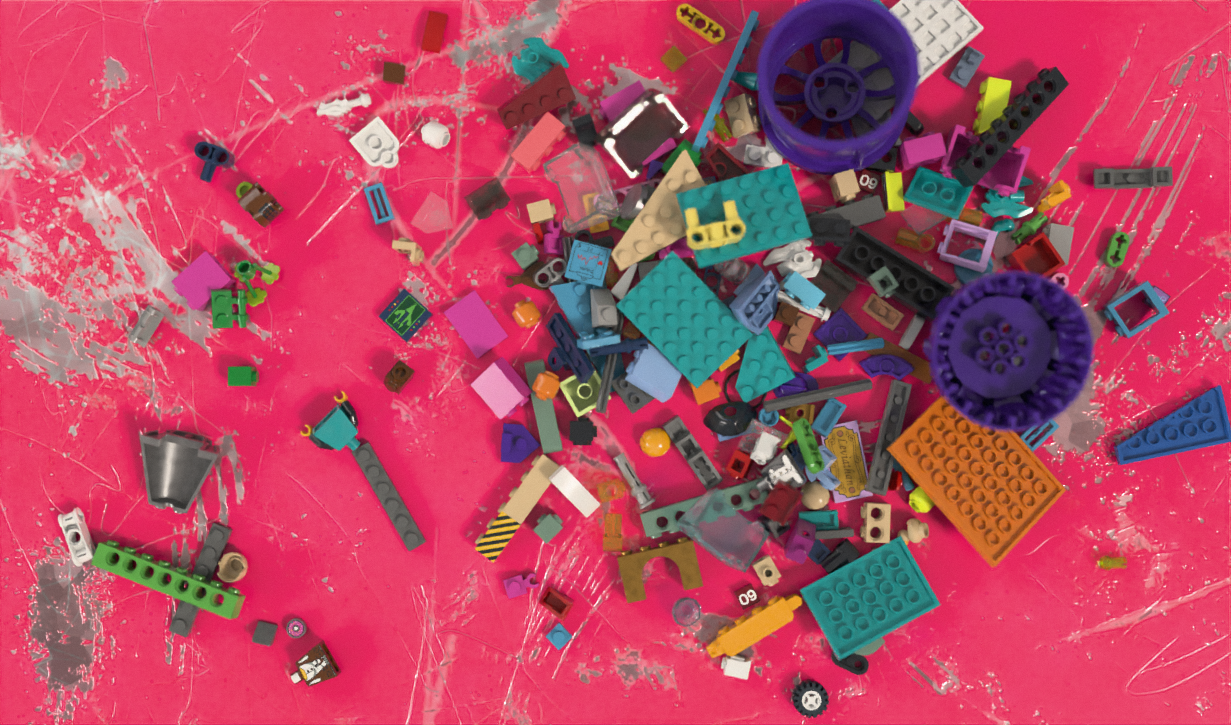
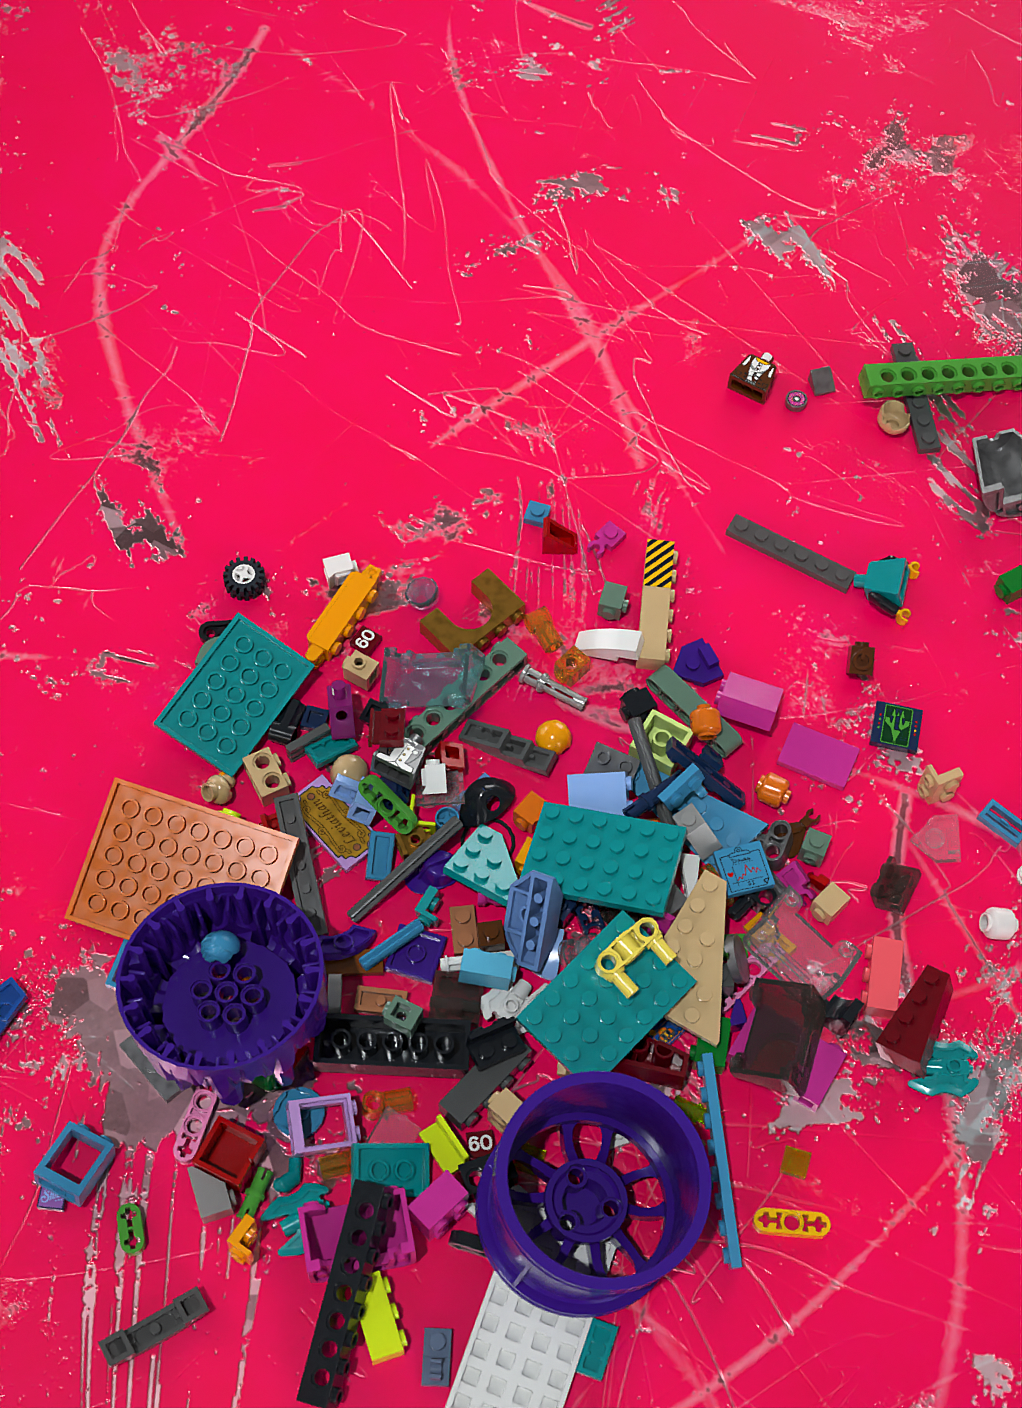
camera: 145 degrees right, 25 degrees down
none -> dark azure hair [201,930,240,964]

